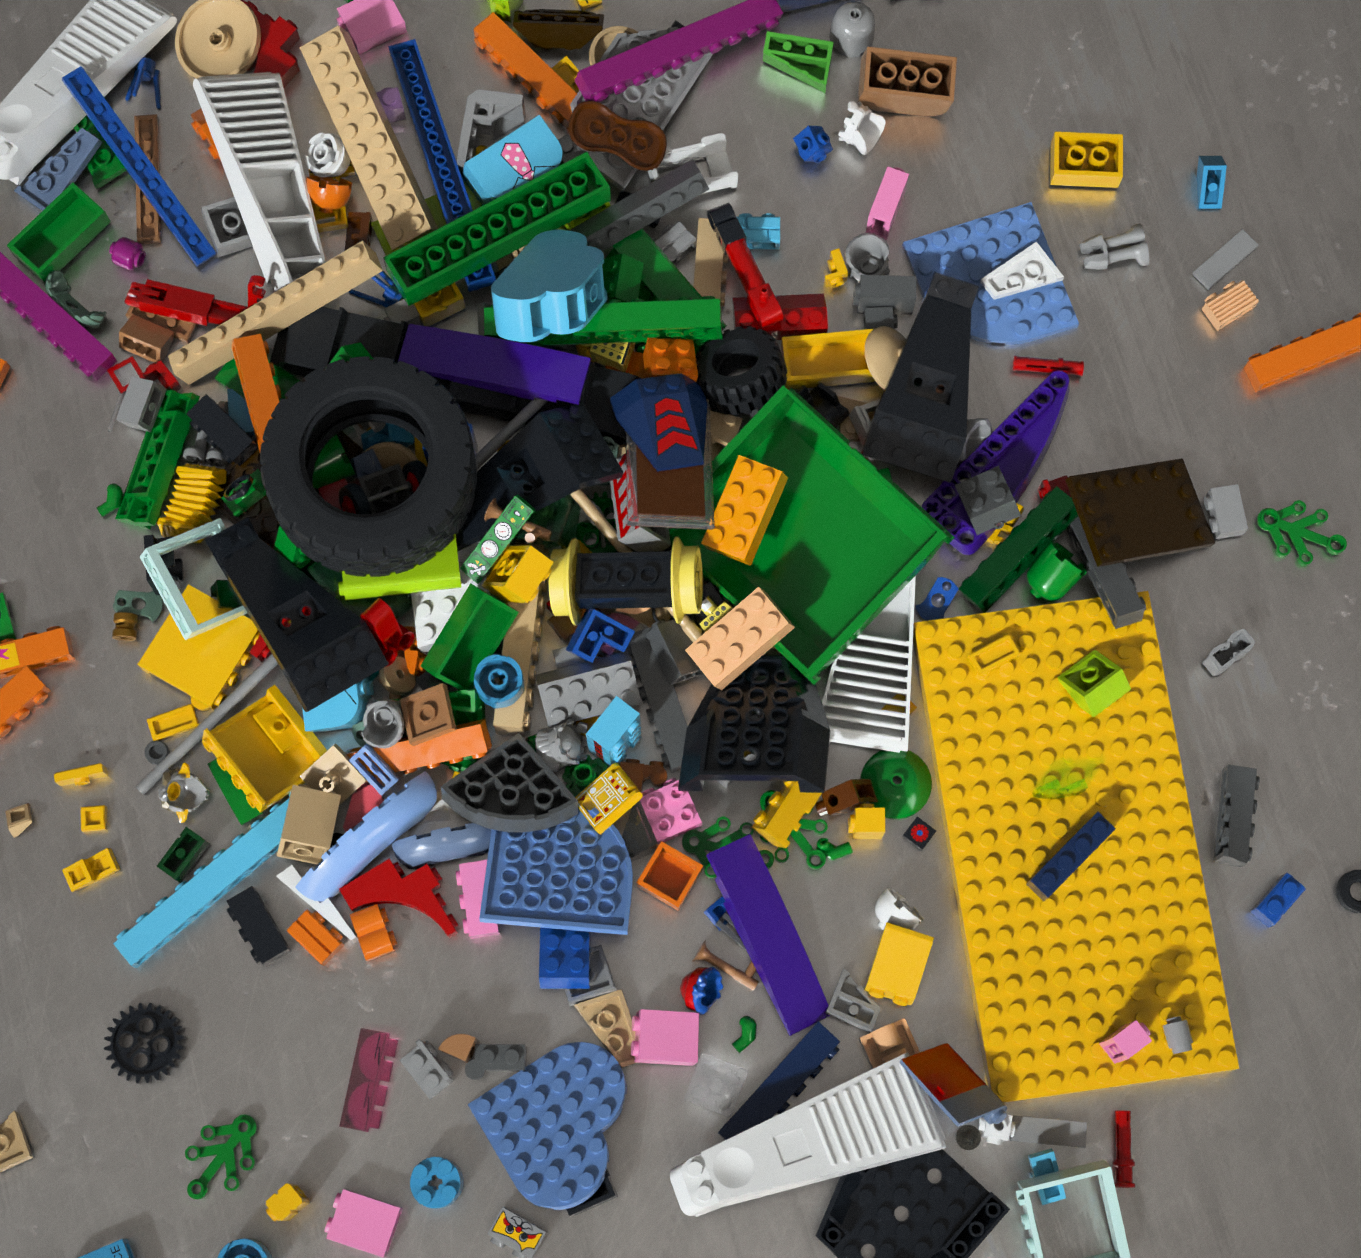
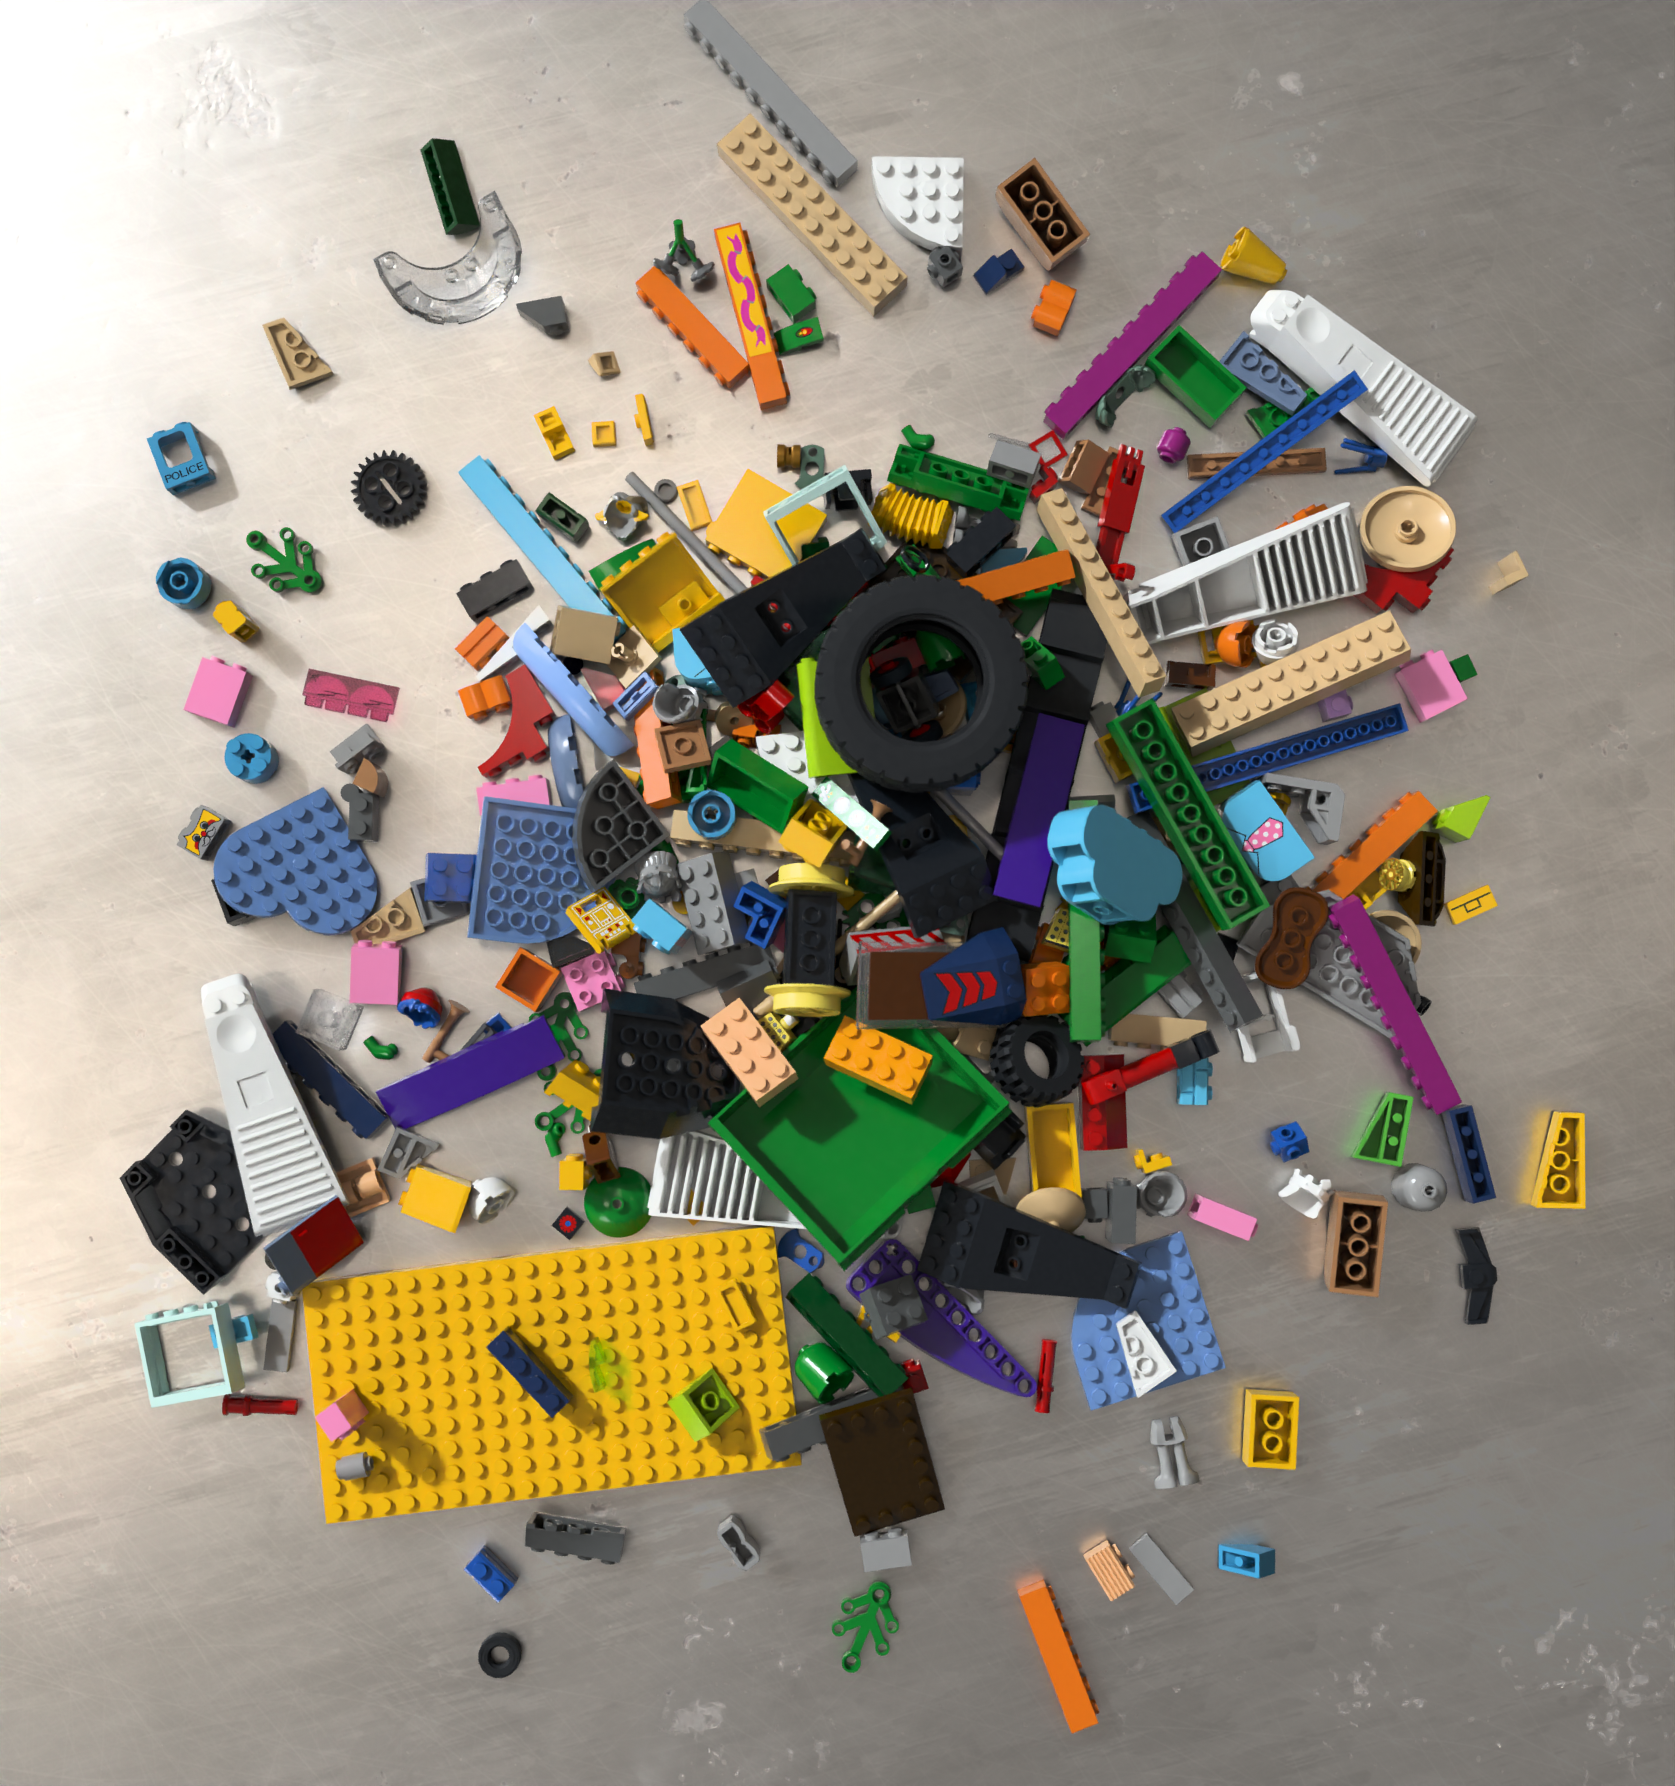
camera: 90 degrees right, 10 degrees up
none -> light yellow wheel [1379,858,1416,892]

